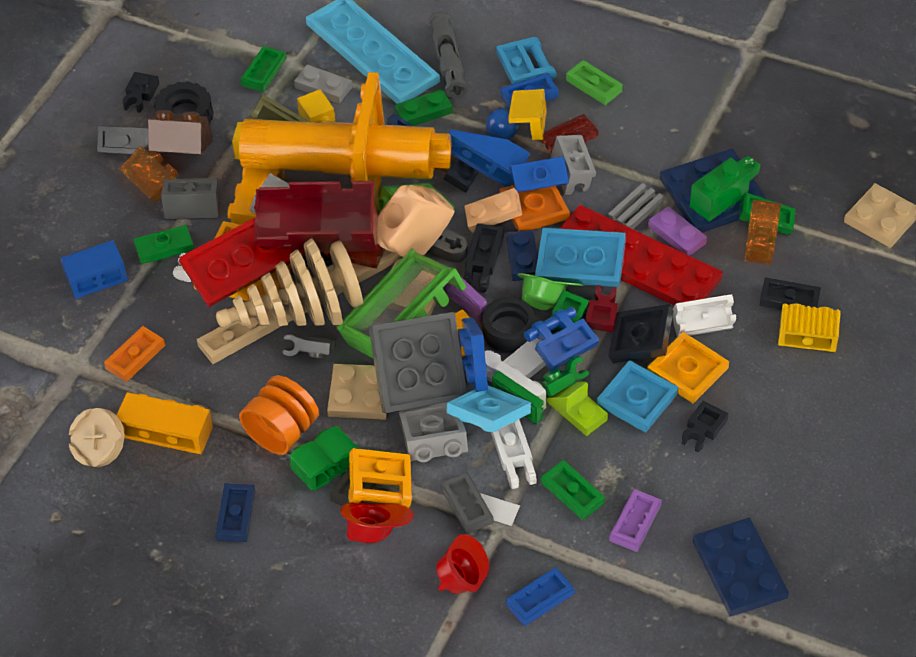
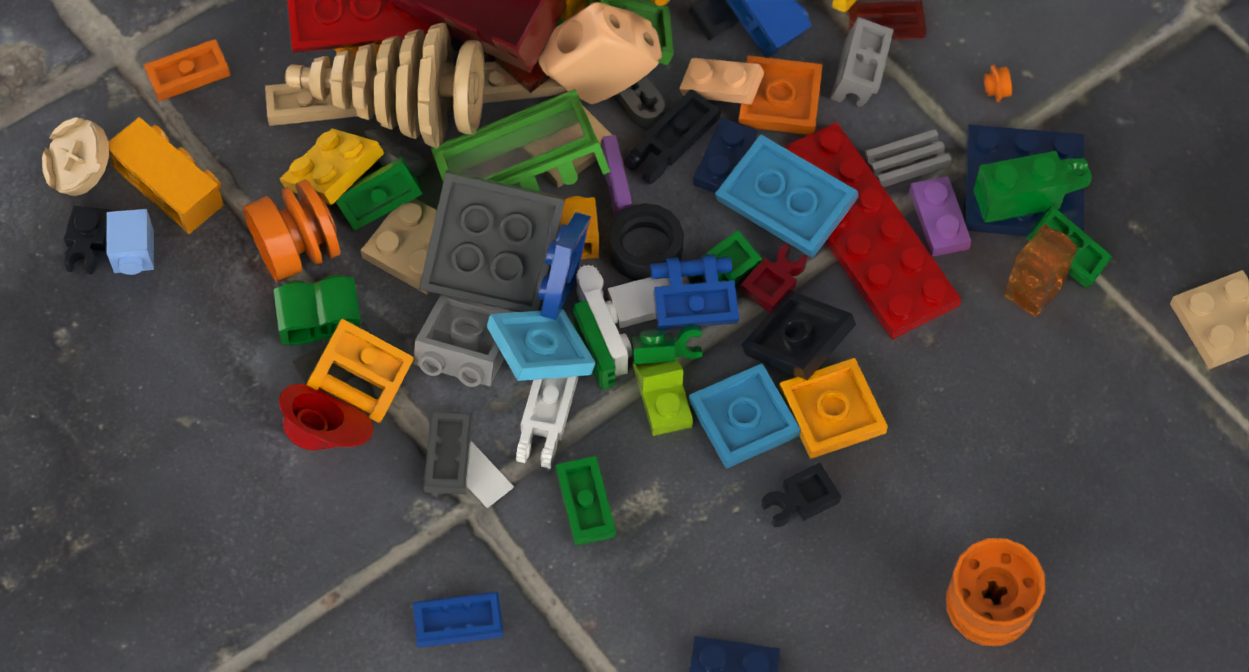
camera: 25 degrees right, 10 degrees up
dark blue plate [215,483,256,542] -> none
red piece [436,534,489,594] -> none
blue plate [510,156,569,193] -> none
bright green piece [517,273,583,310] -> none
medium lavender plate [609,489,662,552] -> none
white hinge [673,294,736,337] -> none
black plate [759,277,821,310] -> none
yellow brick [778,303,840,352] -> none
none -> black plate [63,205,112,274]
none -> light blue brick [107,209,154,275]
none -> yellow plate [279,128,384,205]
none -> green plate [335,156,423,231]
none -> orange wheel [946,538,1045,646]
none -> orange plate [984,65,1012,102]

